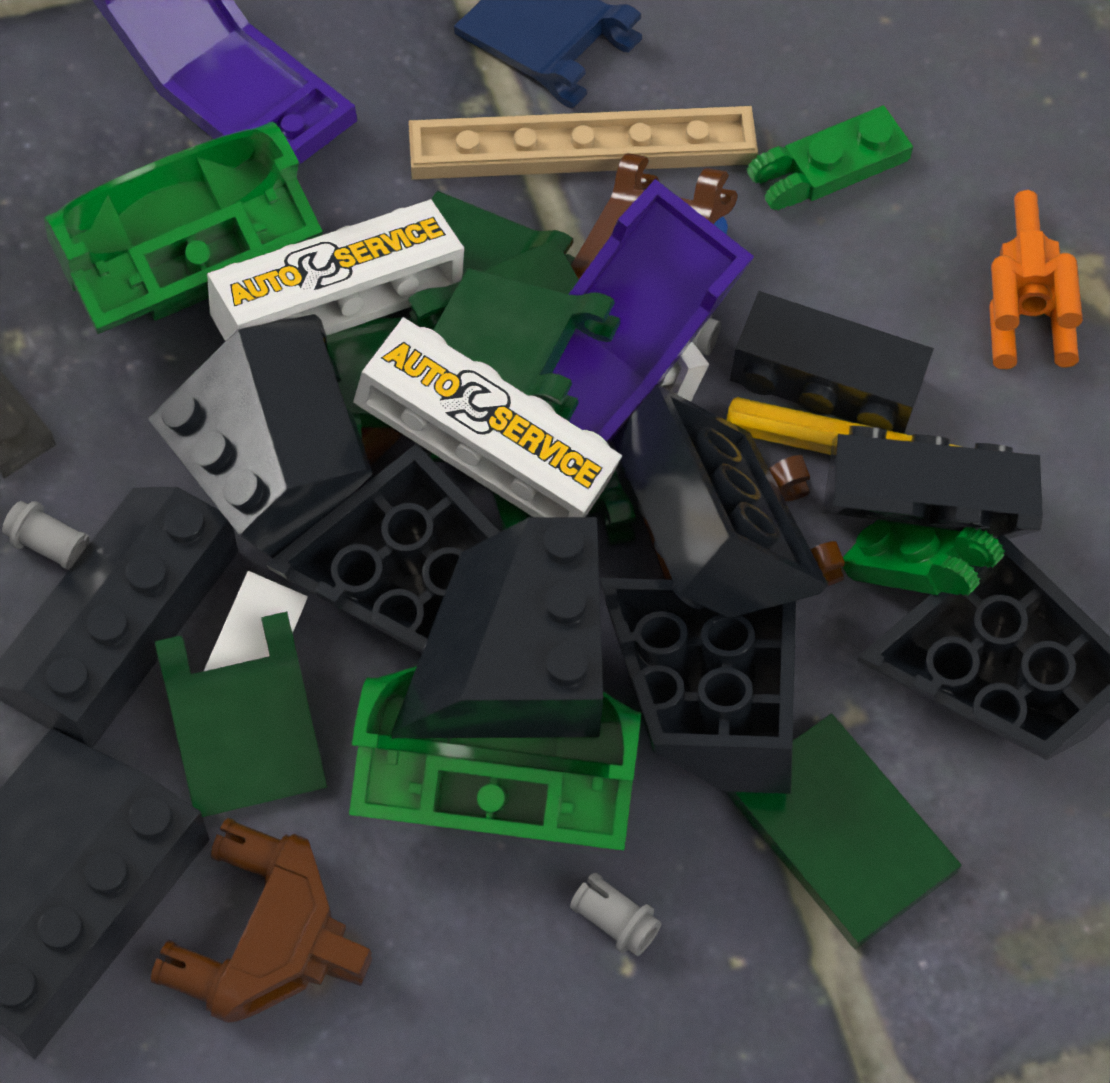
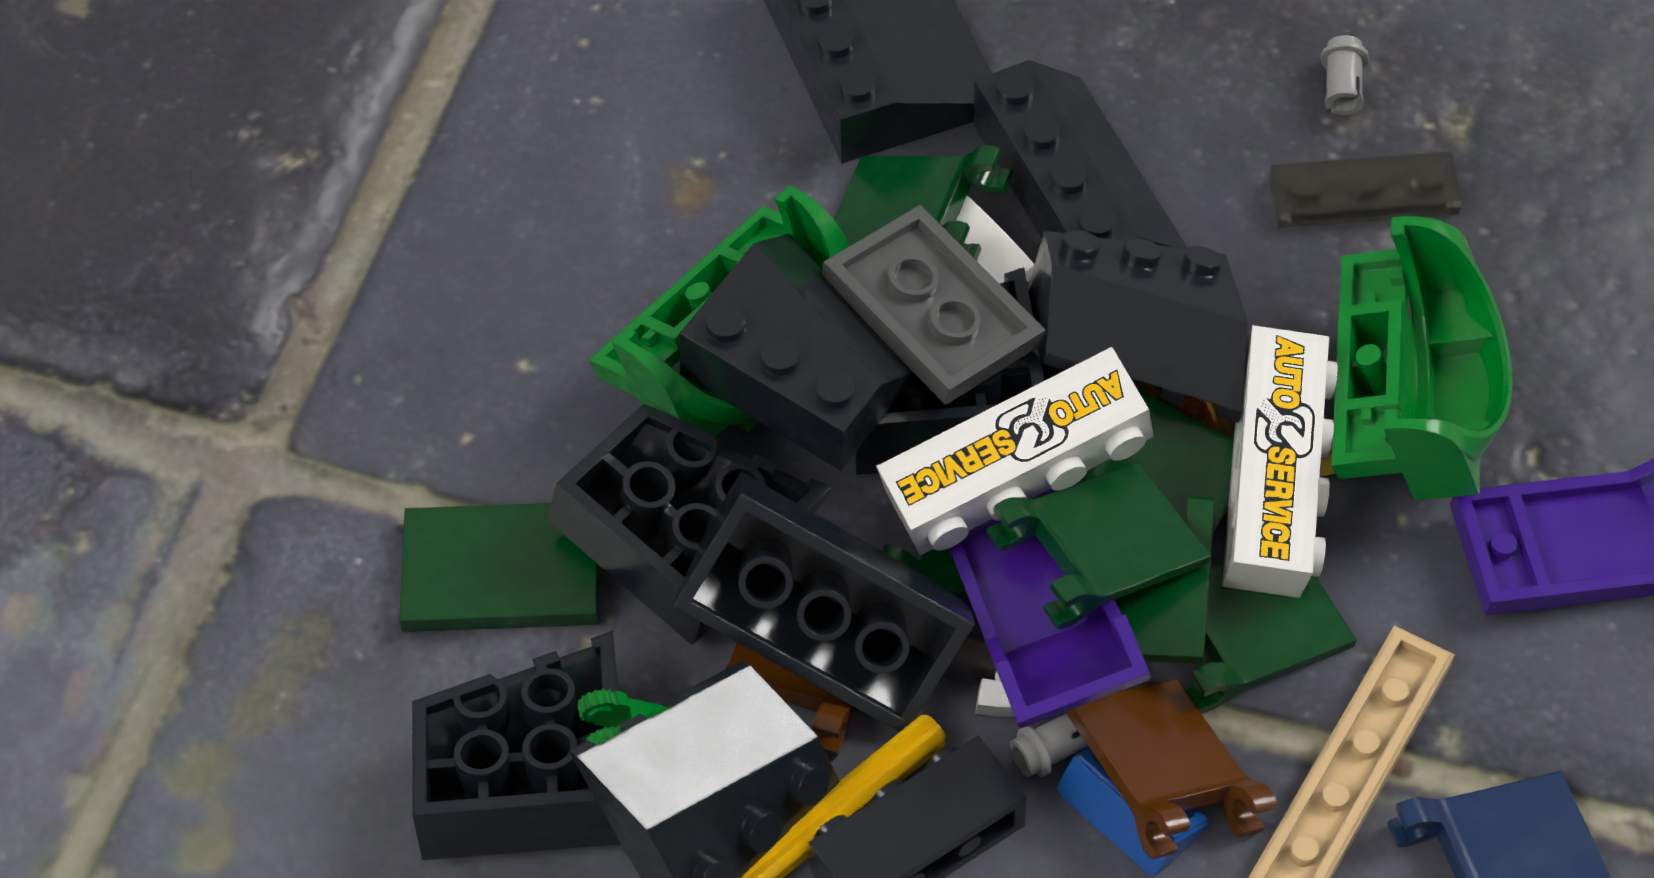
camera: 130 degrees right, 5 degrees down
light grey pin [2,501,90,570] -> none
reddish brown connector [151,818,373,1023] -> none
light grey pin [570,873,661,956] -> none
none -> dark grey plate [822,205,1046,405]

